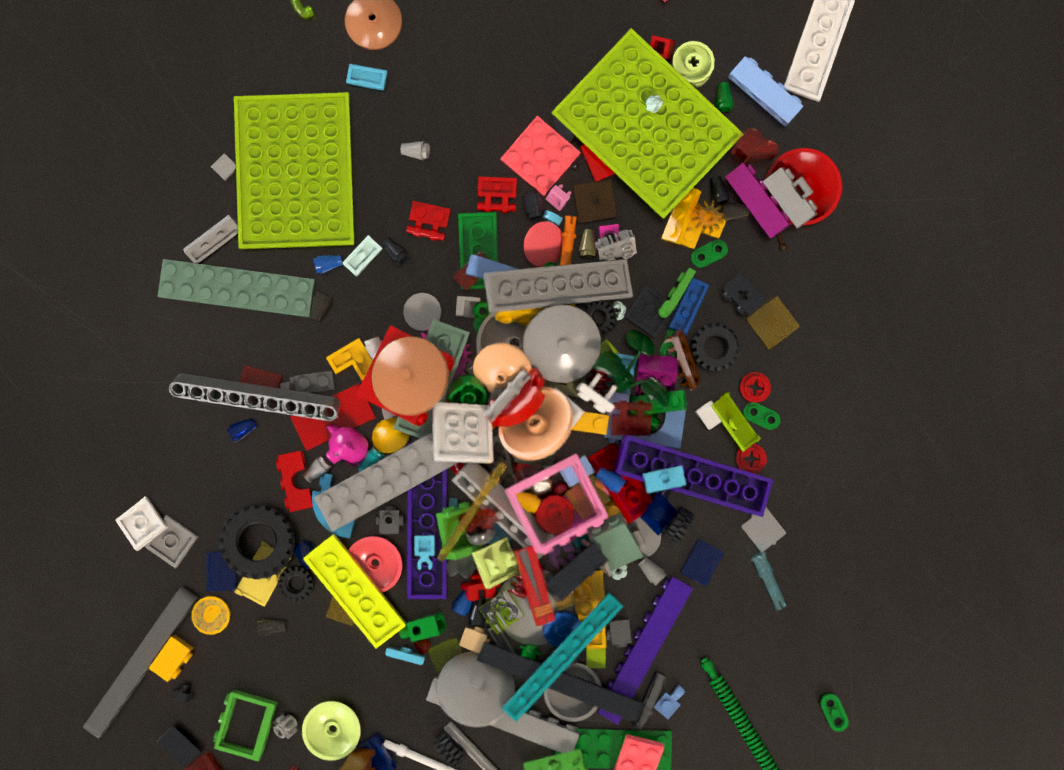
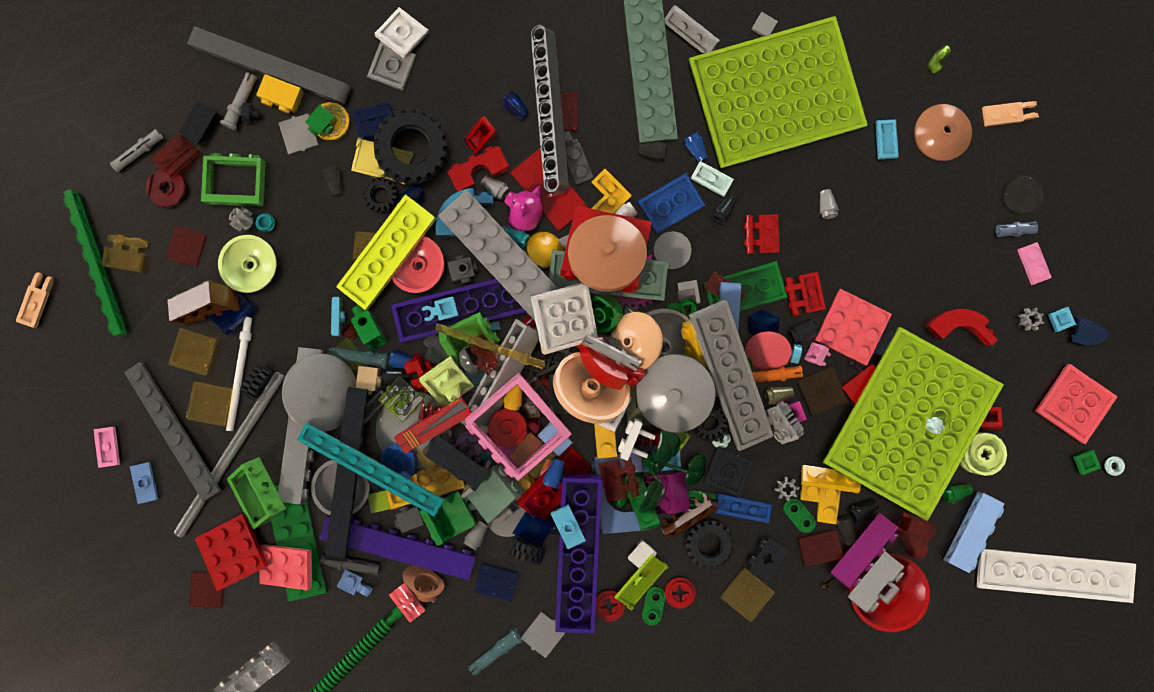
camera: 75 degrees right, 0 degrees up
green plate [520,643,542,659] -> none
bright green plate [659,267,696,318] -> none
clear yellow gear [691,201,725,234] -> none
none -> light grey pin [220,72,257,130]
none -> teal plate [256,213,275,233]
none -> light grey piece [279,114,319,155]
none -> green brick [305,104,338,138]
none -> clear light blue pin [329,346,389,370]
none -> coral hips [389,583,426,622]
none -> nougat piece [403,565,445,603]
none -> green bracket [419,491,476,546]
none -> red slope [464,116,498,154]
none -> blue tile [637,173,706,235]
none -> clear blue panel [749,310,780,335]
none -> light grey gear [774,477,799,501]
none -> clear red plate [798,530,843,567]
none -> red arch [925,309,998,346]

